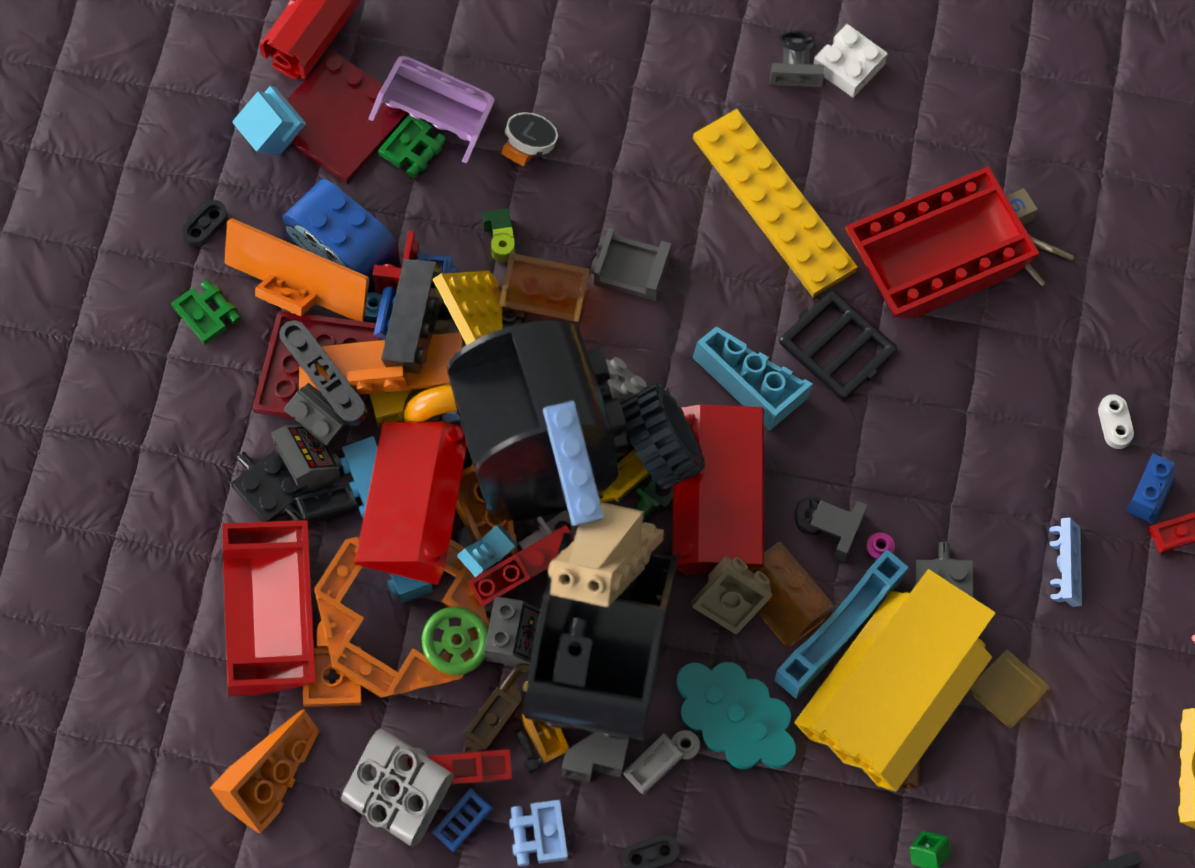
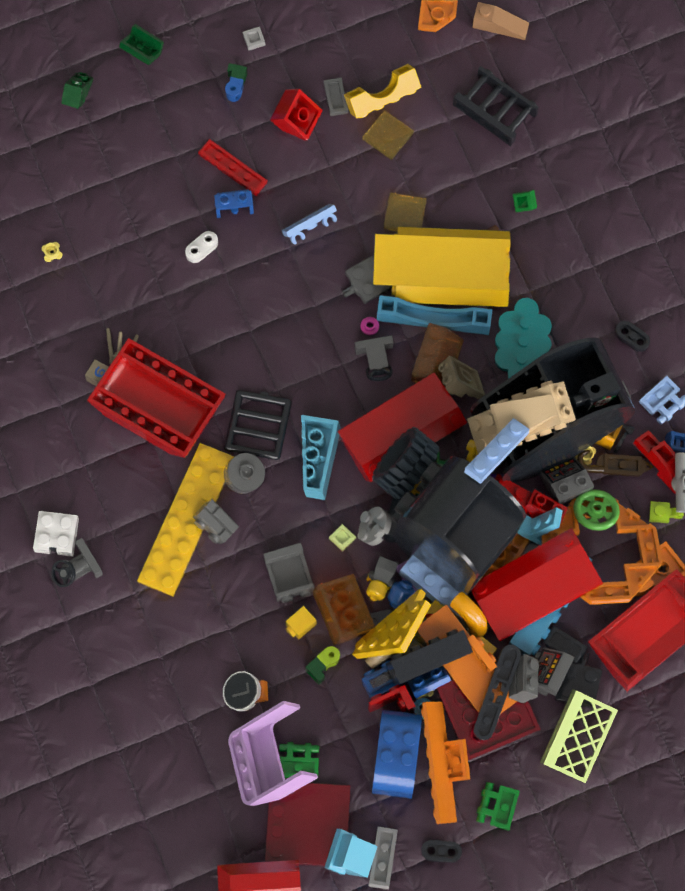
camera: 125 degrees left, 5 degrees up
none -> dark grey brick [193,499,239,544]
none -> dark grey piece [224,453,265,494]
none -> yellow brick [286,606,317,639]
none -> yellowish green tile [329,524,356,552]
none -> clear yellow tile [362,110,414,160]
none -> light grey hinge [369,827,398,890]
none -> yellowish green fence [540,689,618,783]
none -> lime plate [649,501,684,523]

